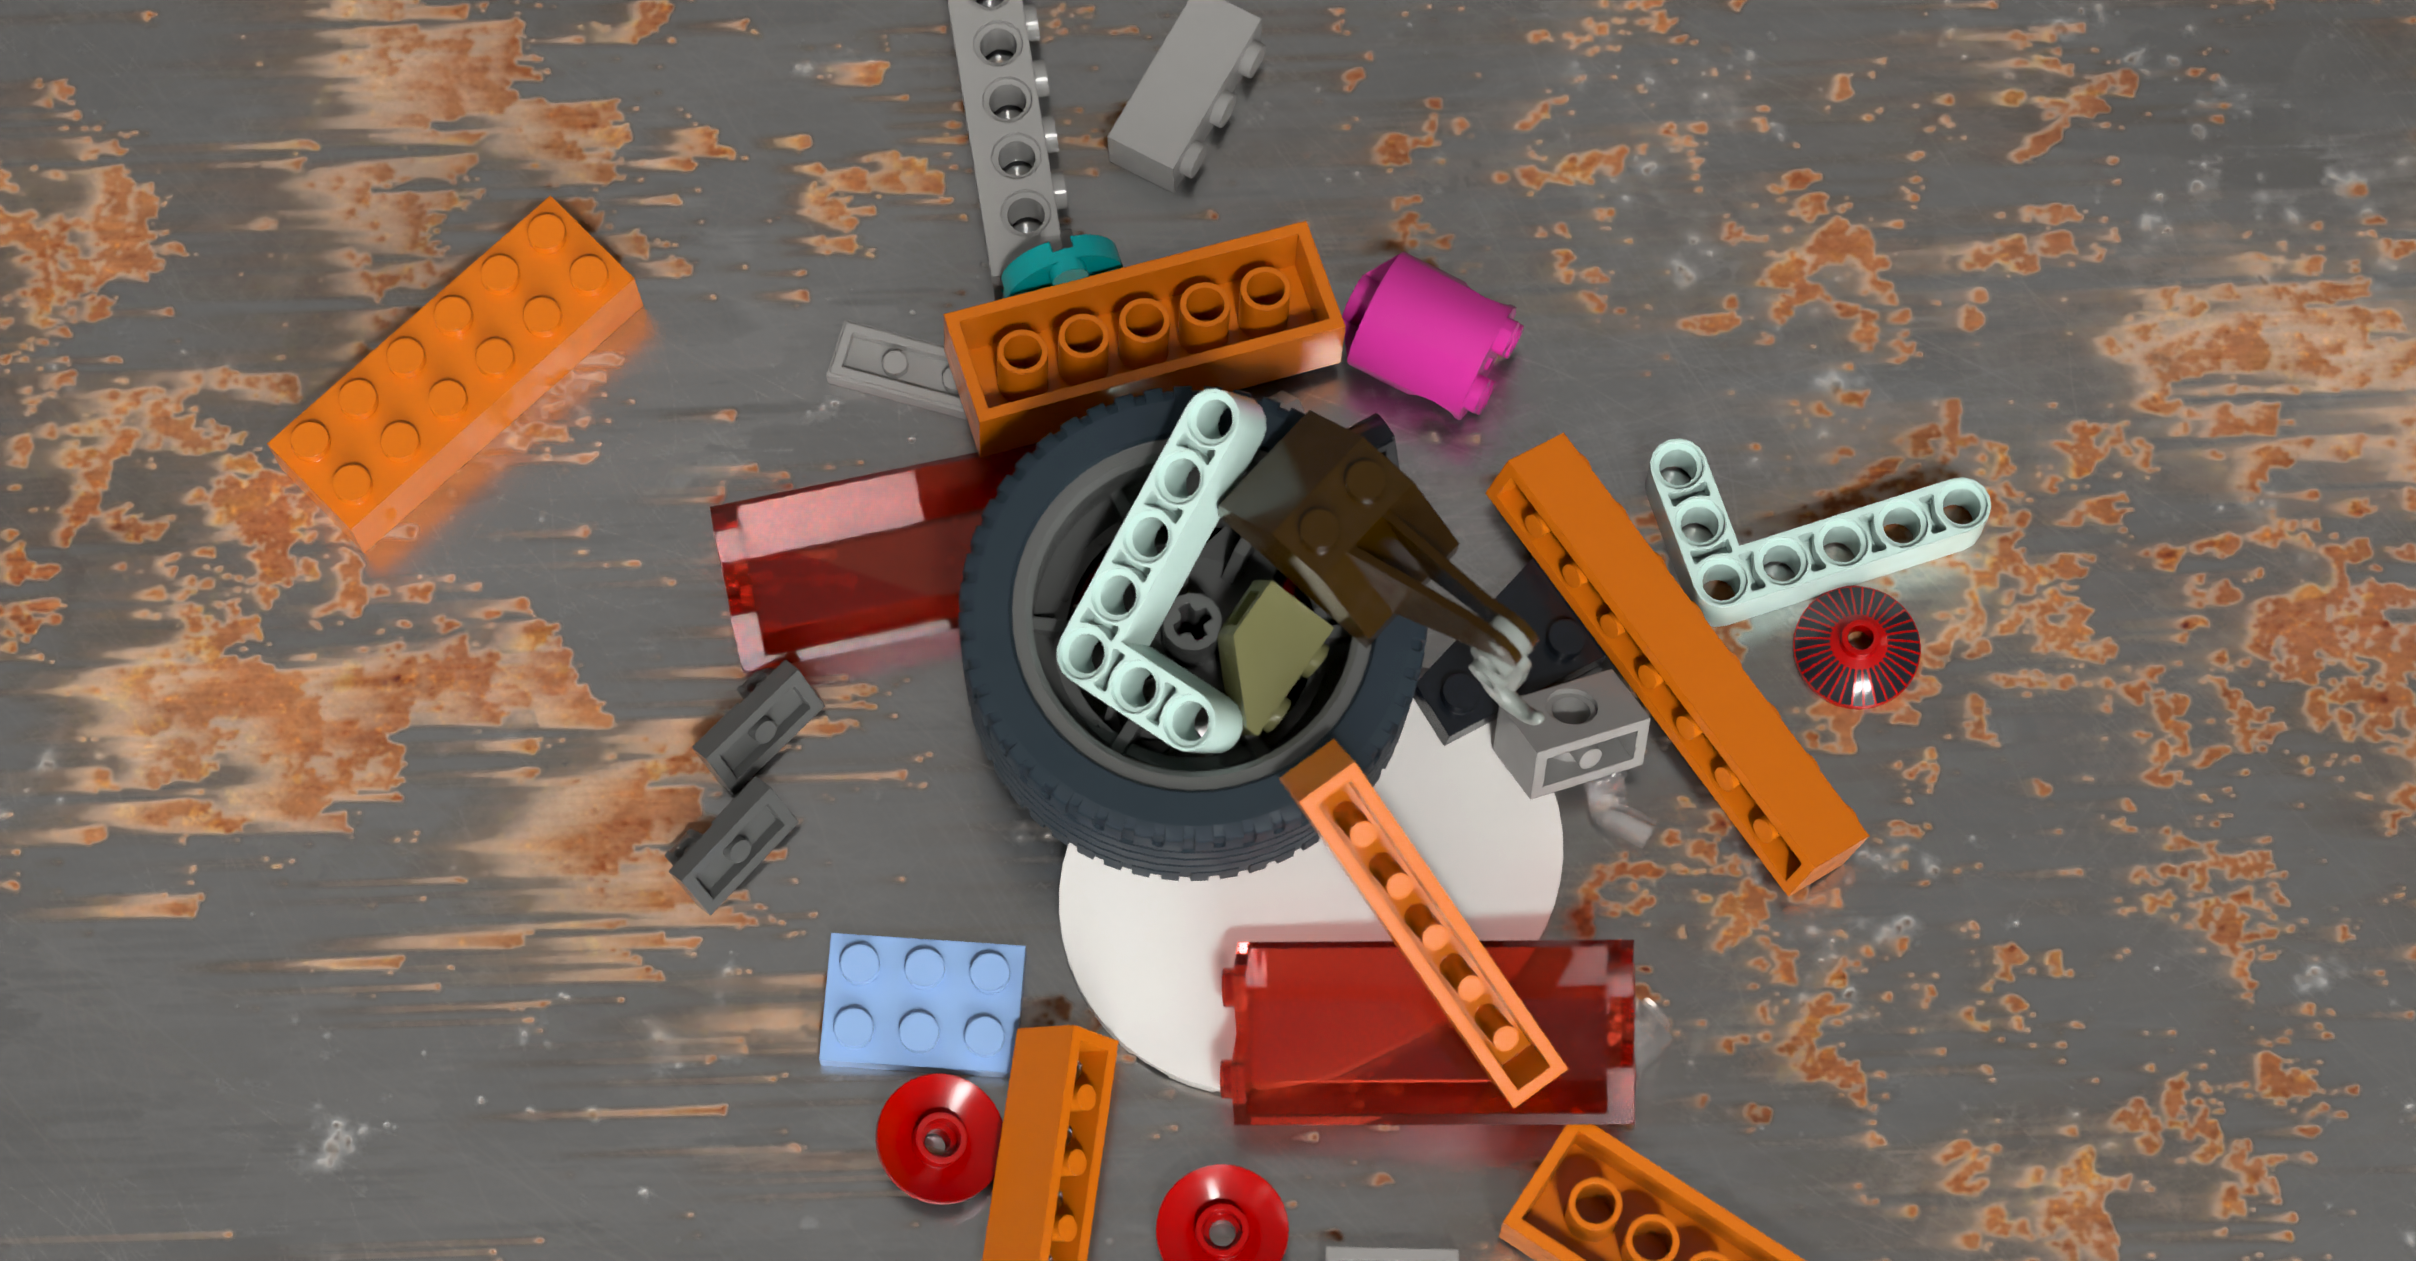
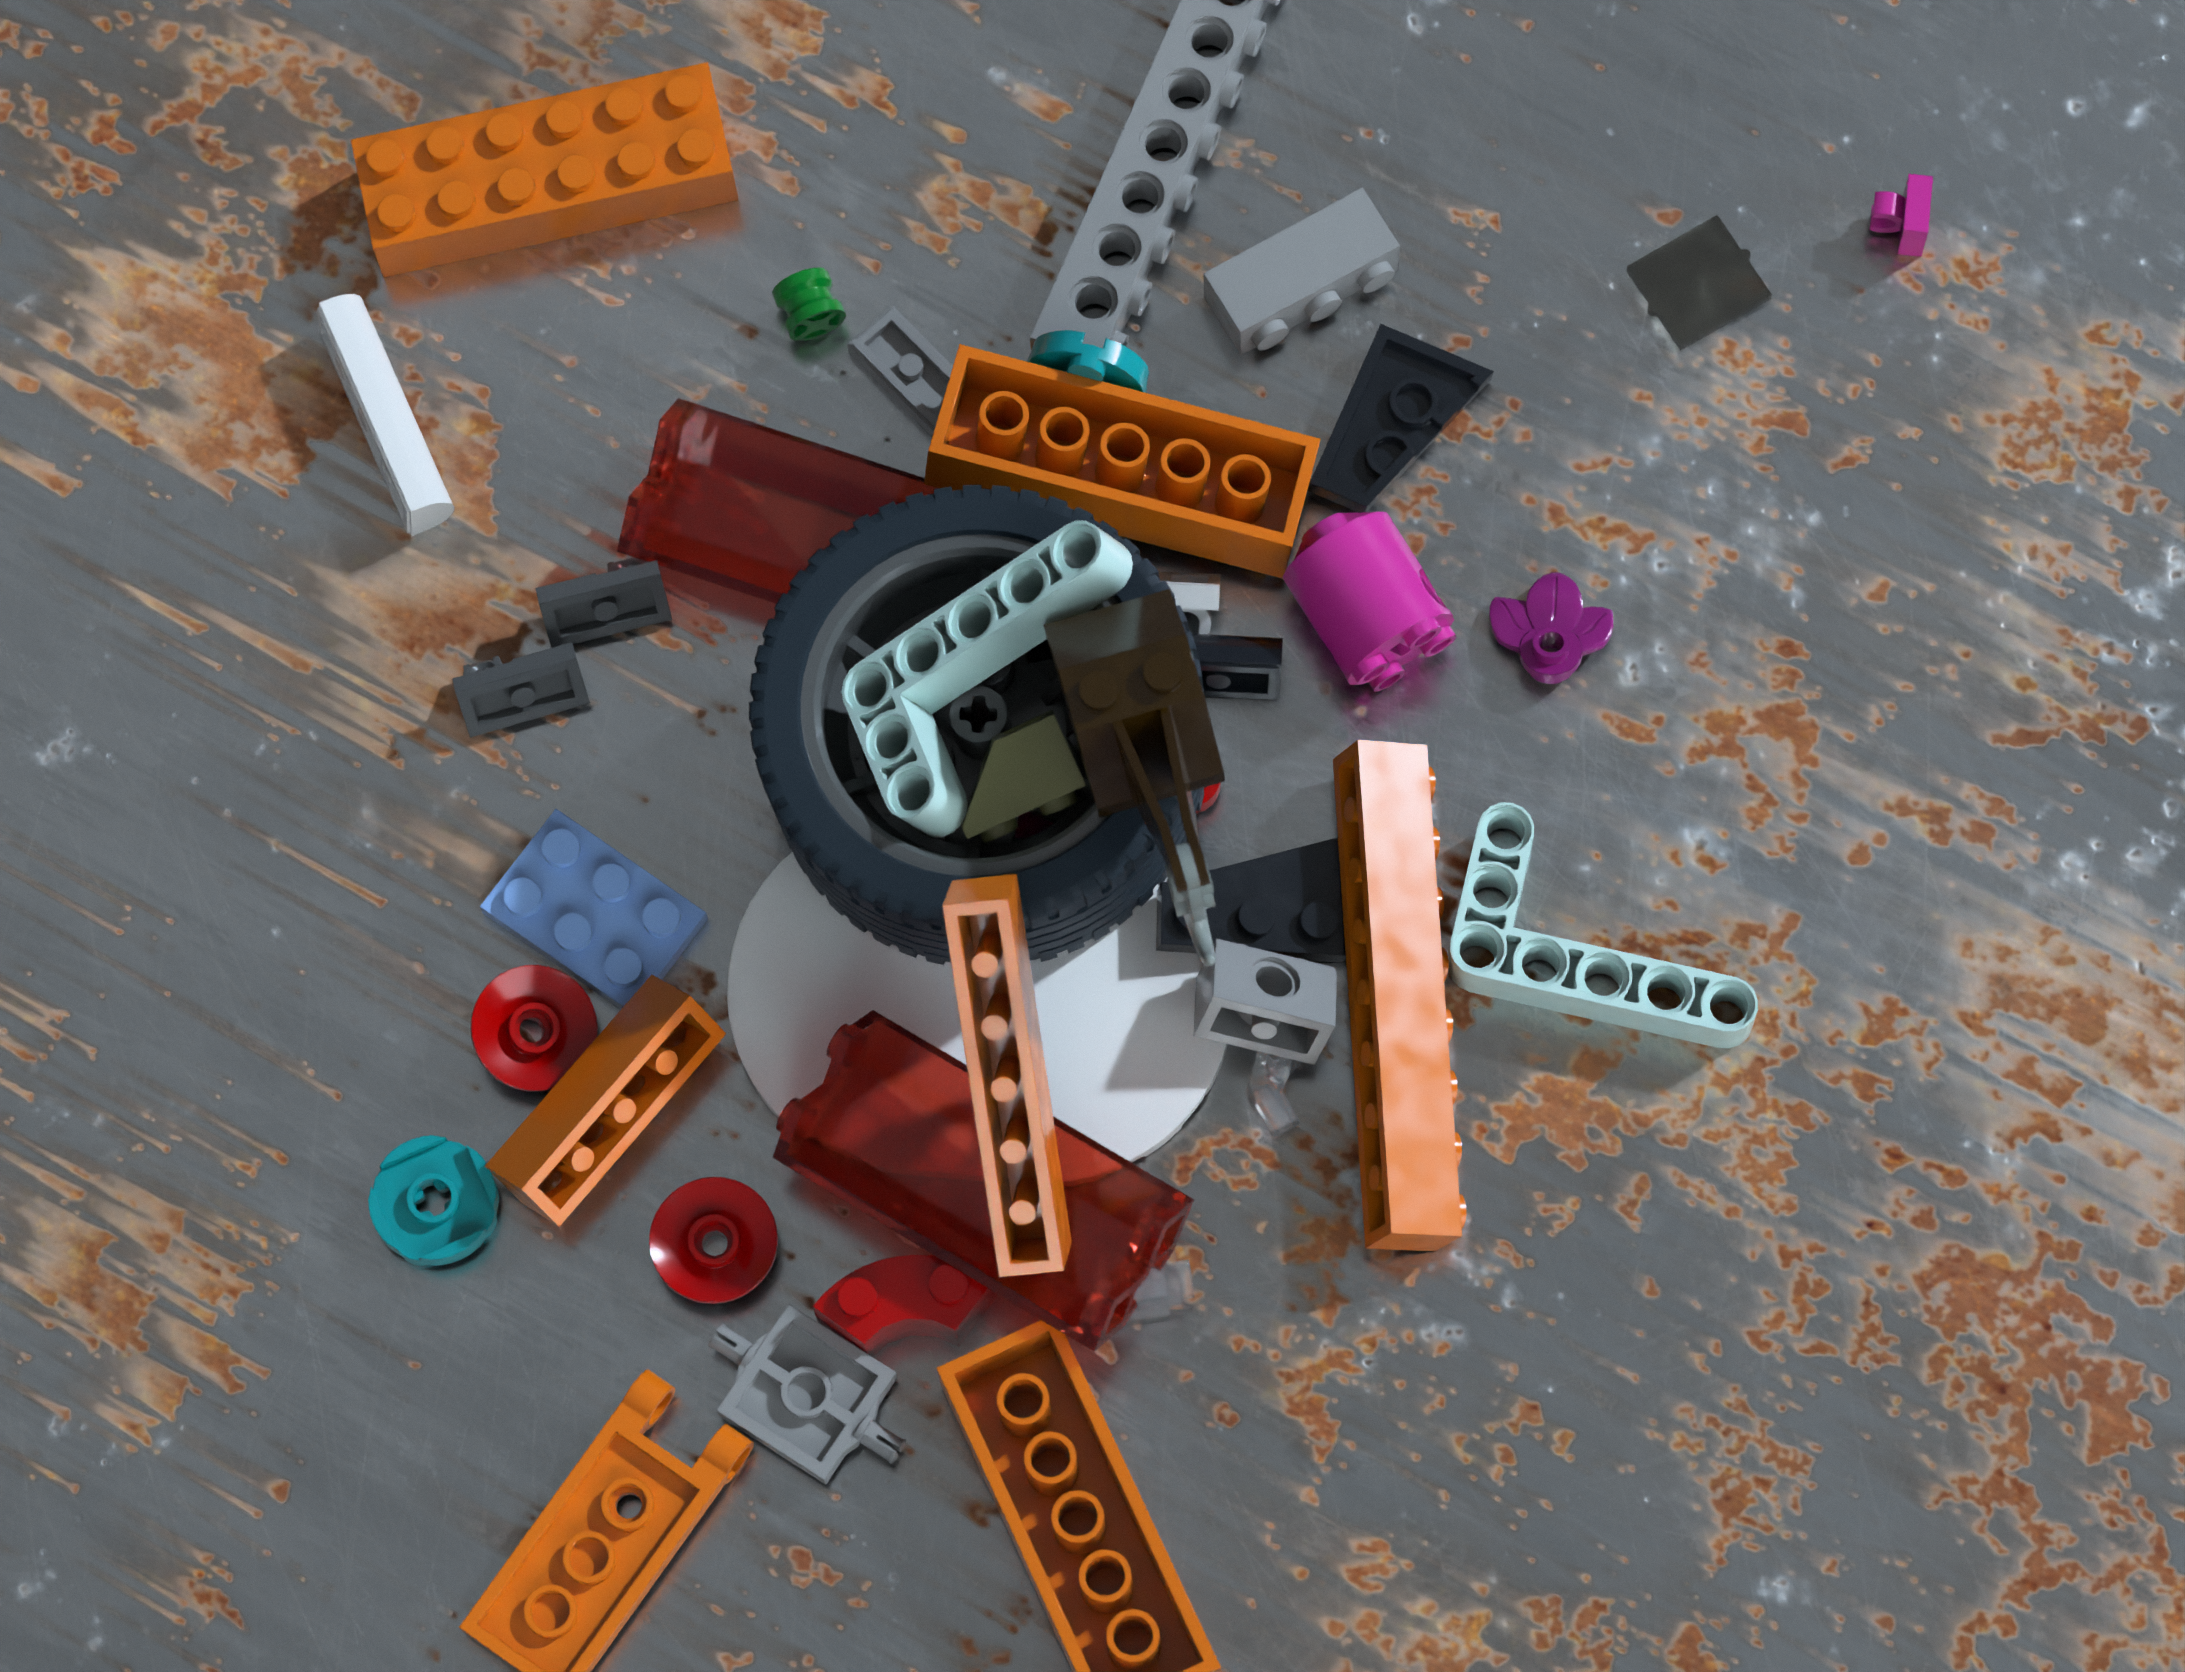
camera: 35 degrees right, 0 degrees up
dish [1793,586,1921,710] -> none
none -> white brick [317,294,454,536]
none -> green wheel [772,268,846,341]
none -> red brick [813,1254,998,1357]
none -> black wing [1308,324,1494,513]
none -> magenta plate [1489,572,1614,684]

